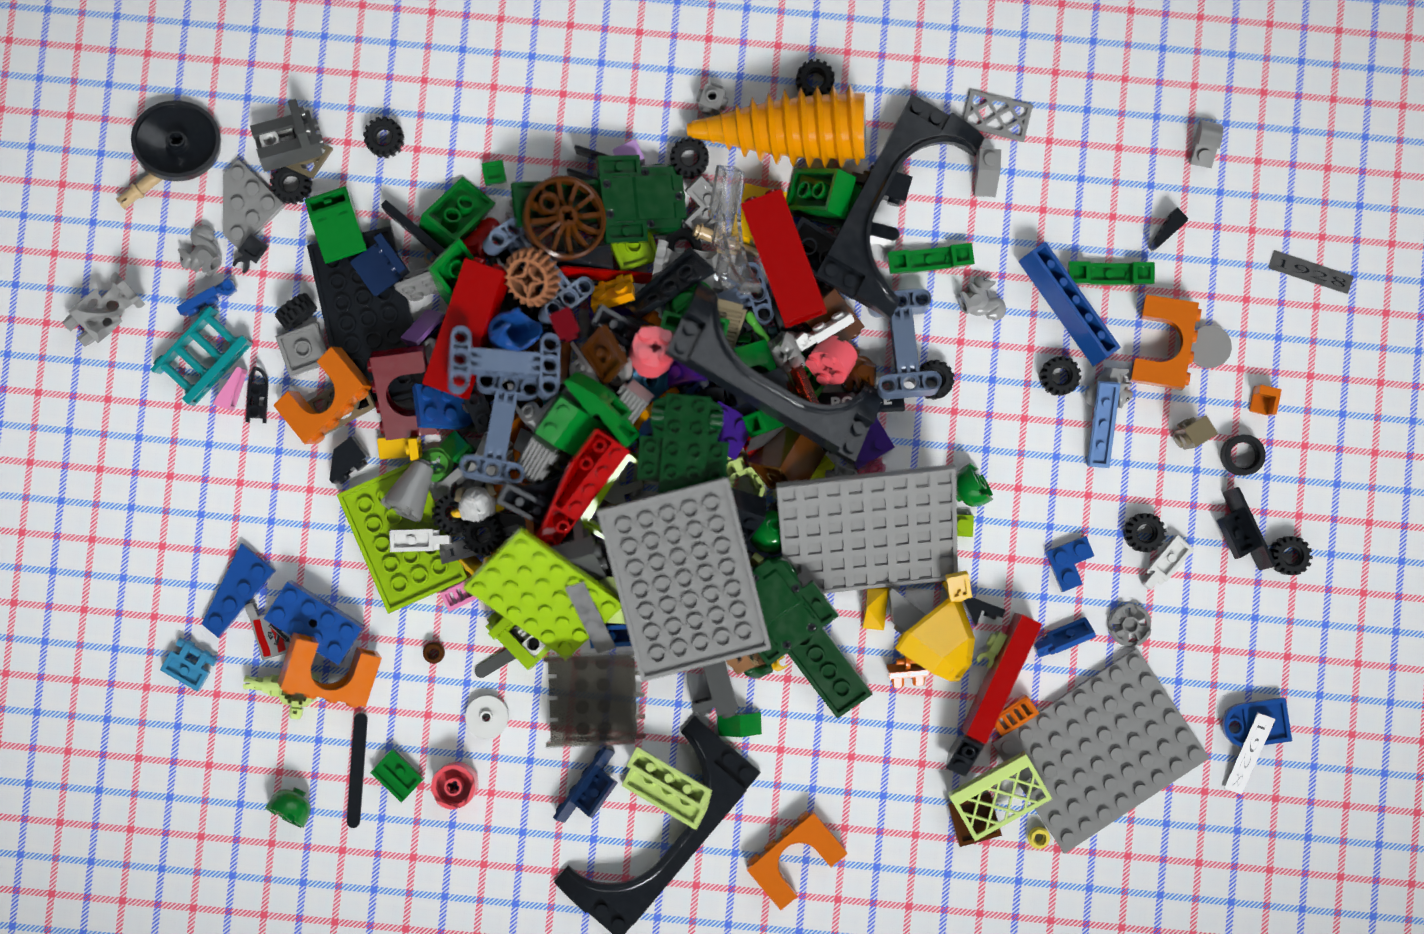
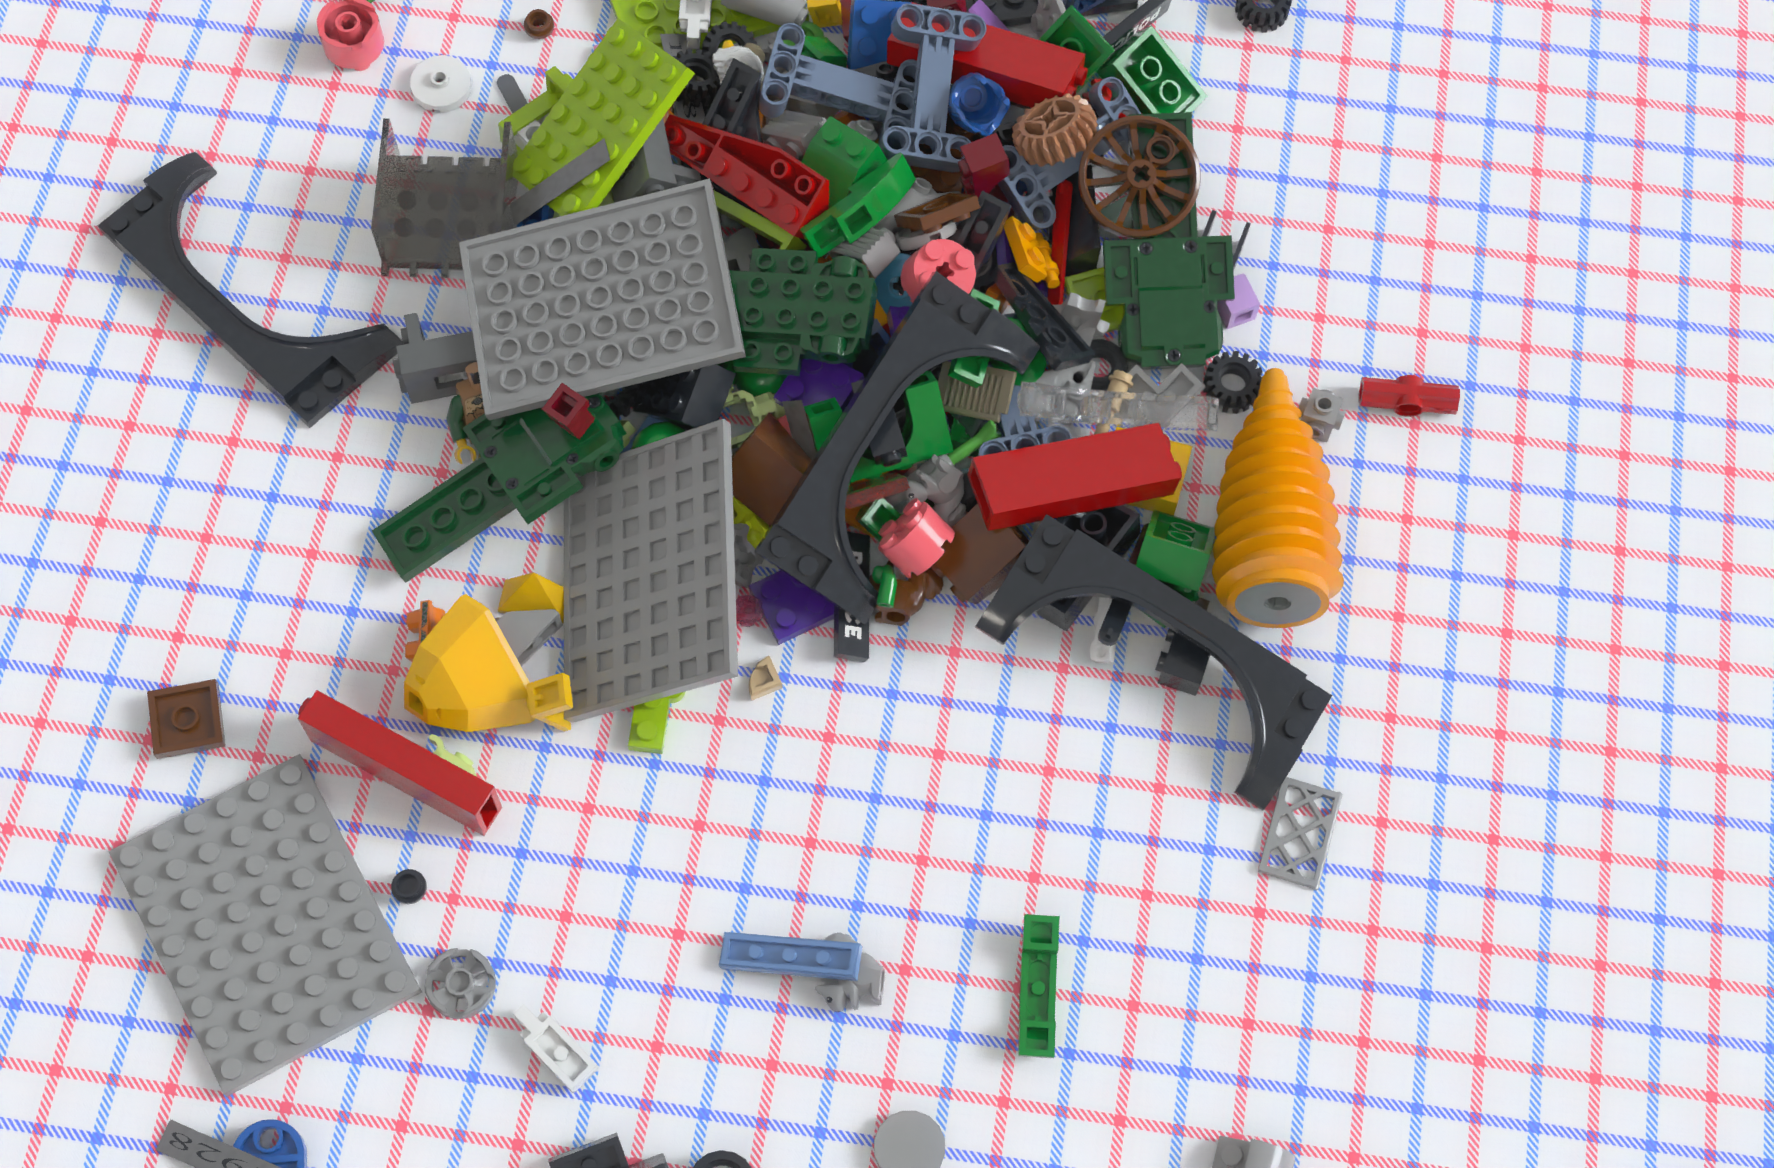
camera: 90 degrees right, 20 degrees down
green plate [481,160,507,186] -> none
dark blue bracket [553,747,618,823] -> none
yellowish green slope [621,747,712,829] -> none
green slope [718,712,762,738] -> none
orange arch [746,810,848,911] -> none
white hinge [794,311,855,351] -> none
black tyre [796,59,835,96] -> none
sand blue beam [868,288,942,400] -> none
green slope [887,243,975,274] -> none
black tyre [919,360,955,400] -> none
black slope [946,735,984,777] -> none
yellowish green fence [948,751,1052,841] -> none
light grey animal [955,276,1006,321] -> none
green cylinder [956,463,993,507] -> none
black slope [962,597,1005,627] -> none
light grey slope [974,148,1001,197] -> none
orange slope [995,694,1039,737] -> none
blue brick [1018,241,1121,366] -> none
light yellow plate [1028,826,1050,849] -> none
blue hinge [1034,617,1096,658] -> none
black tyre [1039,356,1081,396] -> none
blue plate [1045,536,1094,592] -> none
black tyre [1123,513,1166,552] -> none
orange arch [1130,295,1202,390] -> none
black slope [1149,207,1189,251] -> none
dark tan brick [1173,415,1218,450] -> none
none -> black plate [391,869,427,904]
none -> dark red brick [542,383,595,439]
none -> tan tile [749,656,782,701]
none -> green arm [872,564,897,608]
none -> red piece [1358,375,1460,417]

